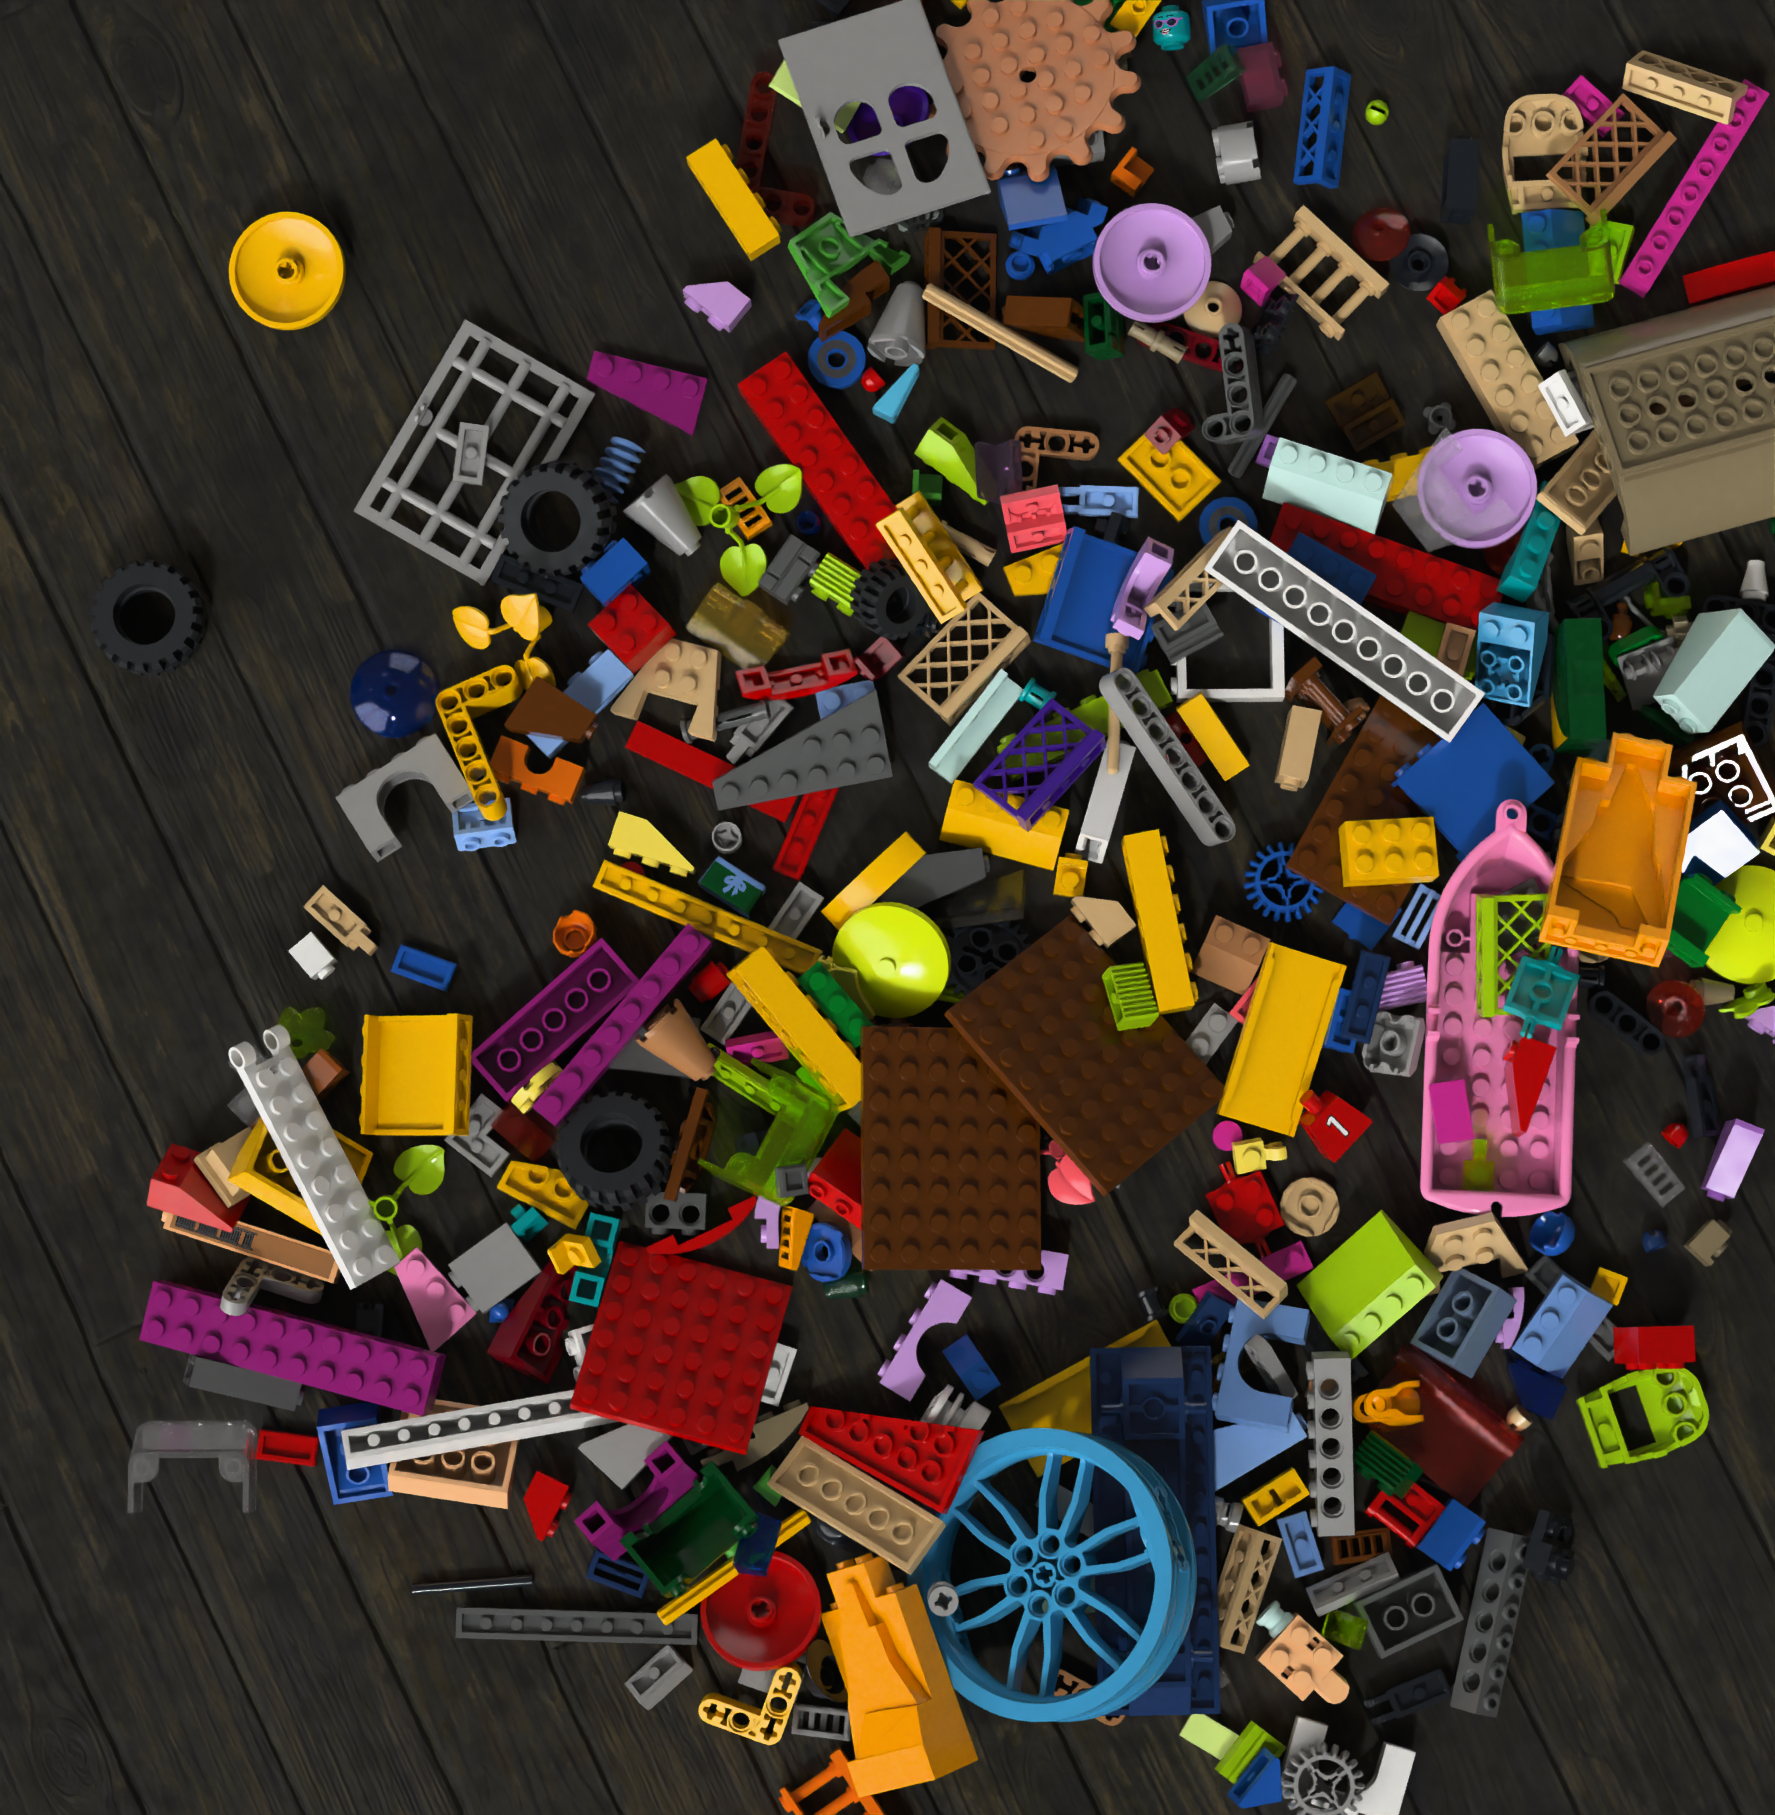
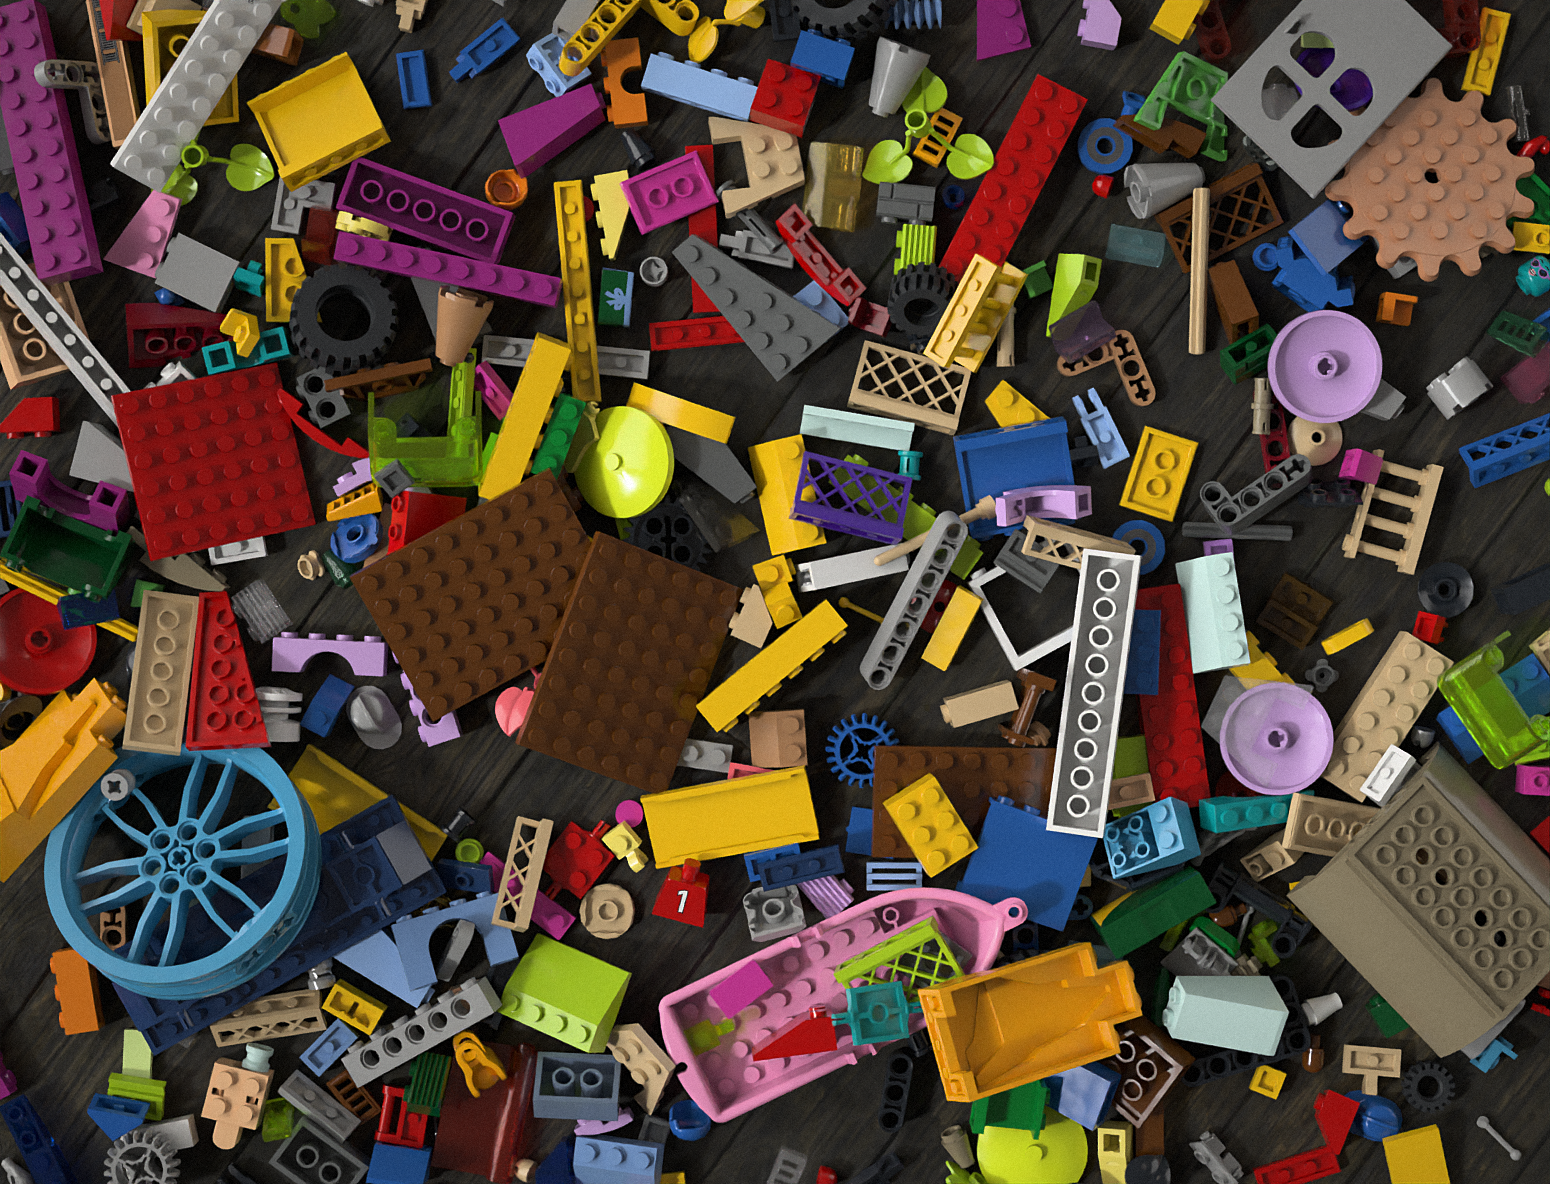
camera: 55 degrees right, 5 degrees up
reddish brown slope [504,676,599,743] -> none
red brick [687,961,731,1004] -> none
medium azure slope [872,363,920,424] -> none
coral slope [1000,484,1067,554] -> none
lime brick [1102,962,1159,1031] -> none
dark red bracket [1144,407,1196,455] -> none
clear red dish [1352,208,1411,261] -> none
clear red dish [1646,980,1705,1038] -> none
none -> orange brick [50,947,105,1035]
none -> clear brick [231,579,293,644]
none -> tan plate [298,550,325,580]
none -> light grey piece [346,686,402,749]
none -> blue hinge [449,18,521,83]
none -> magenta slope [498,84,607,179]
none -> dark pink tile [619,151,719,235]
none -> yellow brick [762,581,803,629]
none -> yellow hinge [839,597,885,624]
none -> clear light blue slope [1105,224,1166,267]
none -> yellow beam [1321,618,1374,655]

